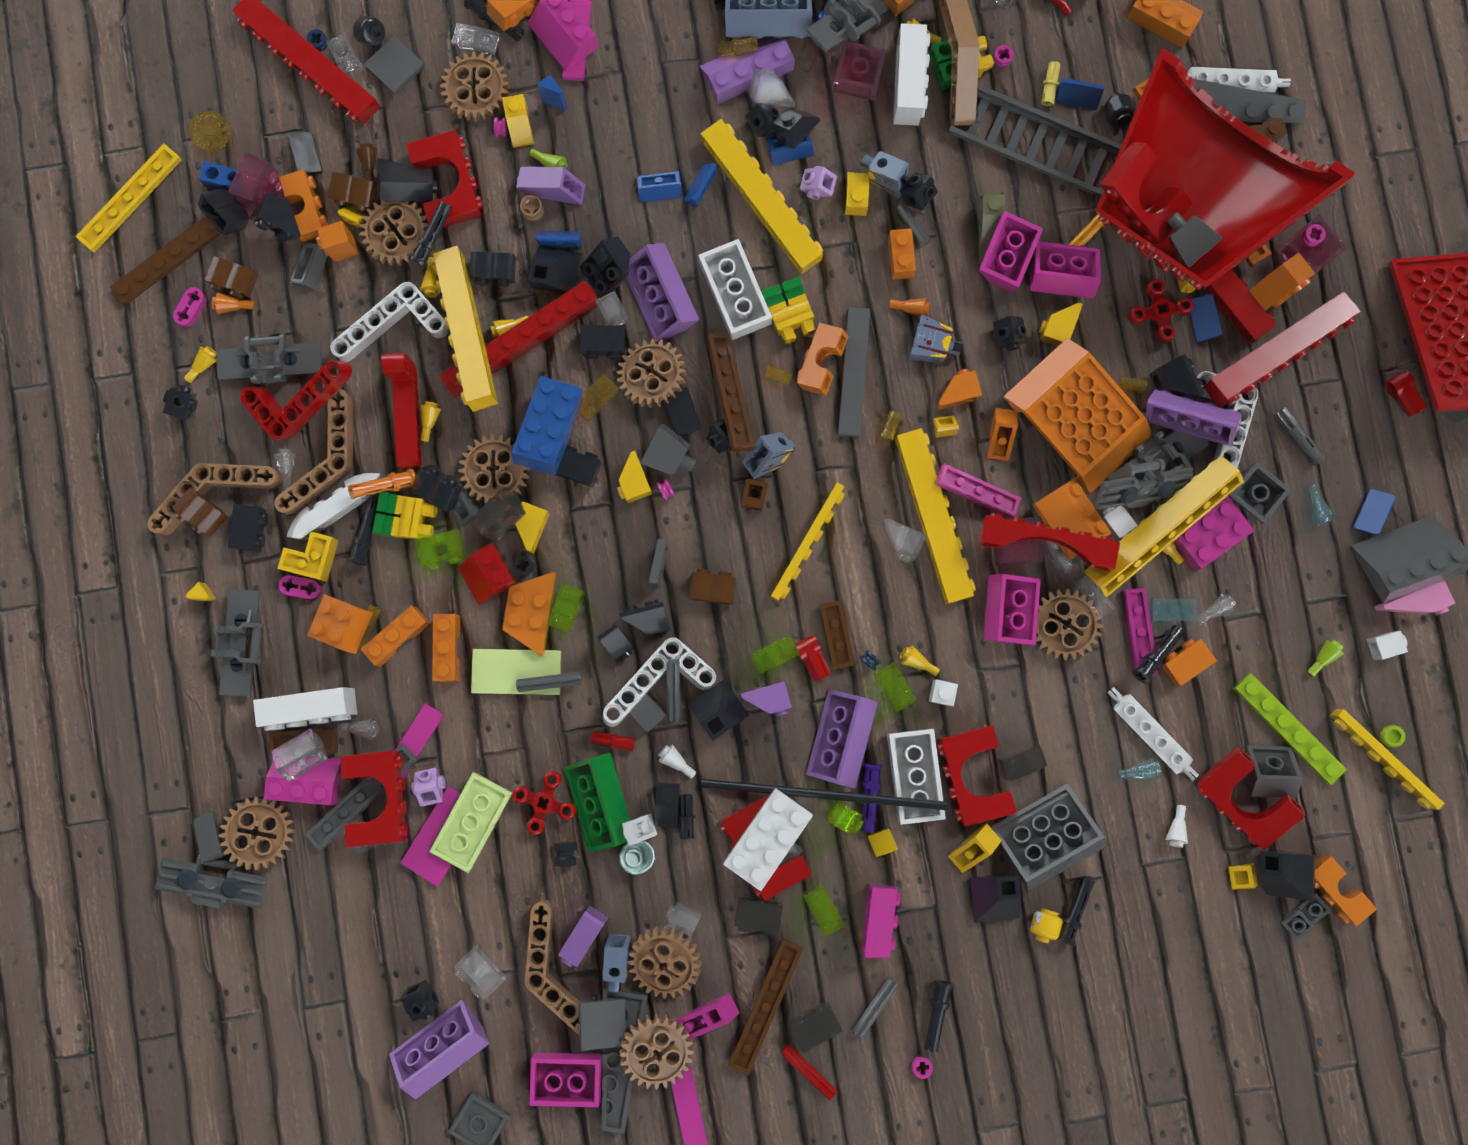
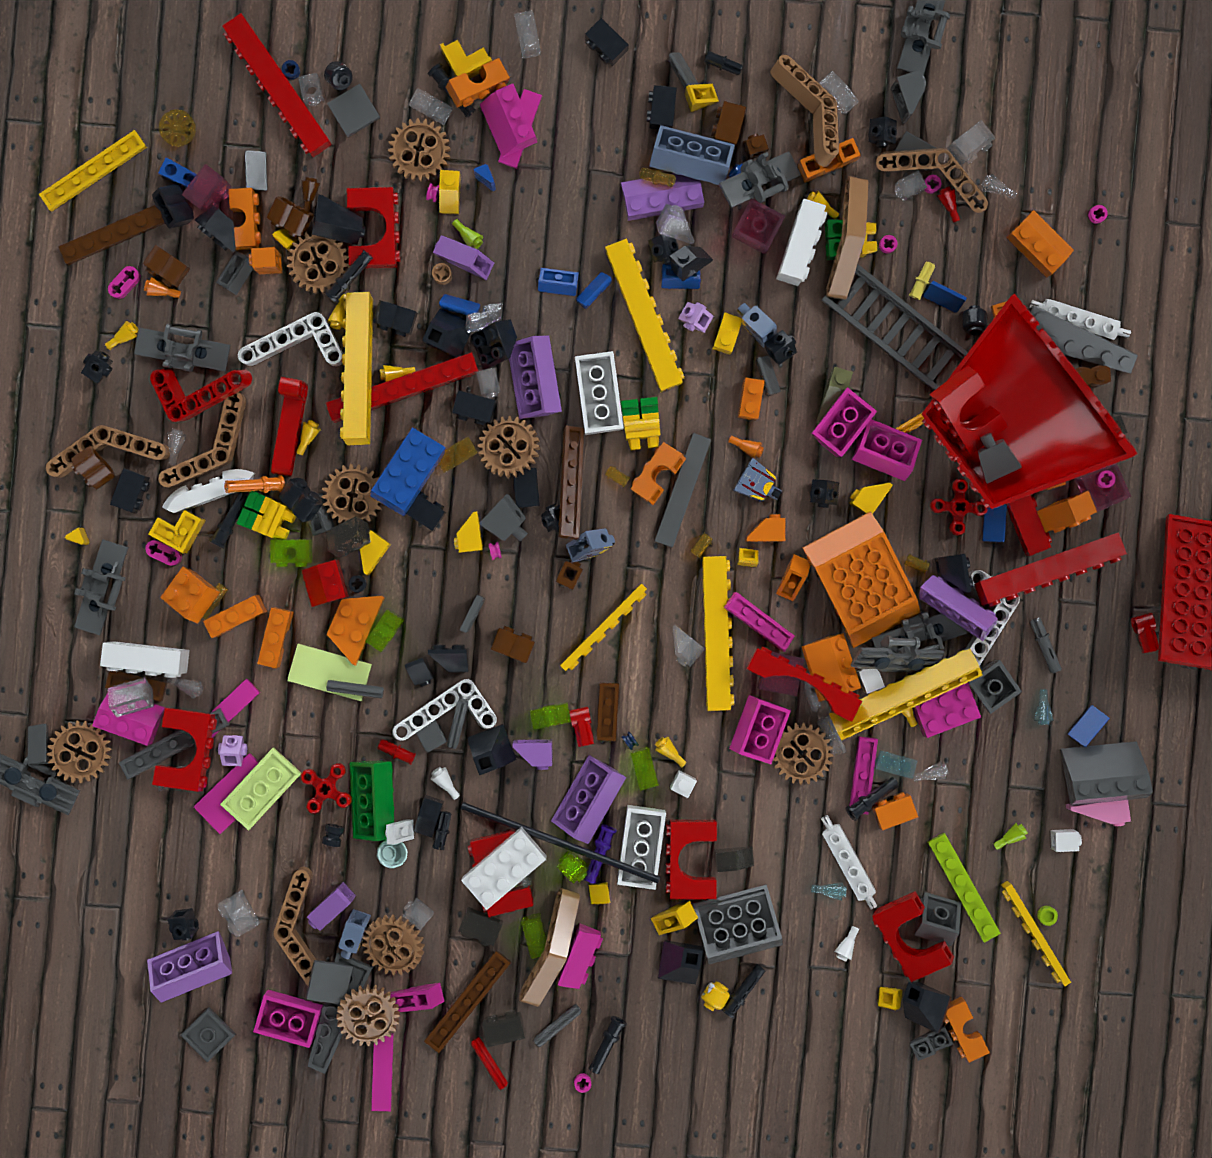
camera: 15 degrees right, 5 degrees up
none -> clear slope [465,303,503,333]
none -> medium nougat beam [519,888,580,1007]

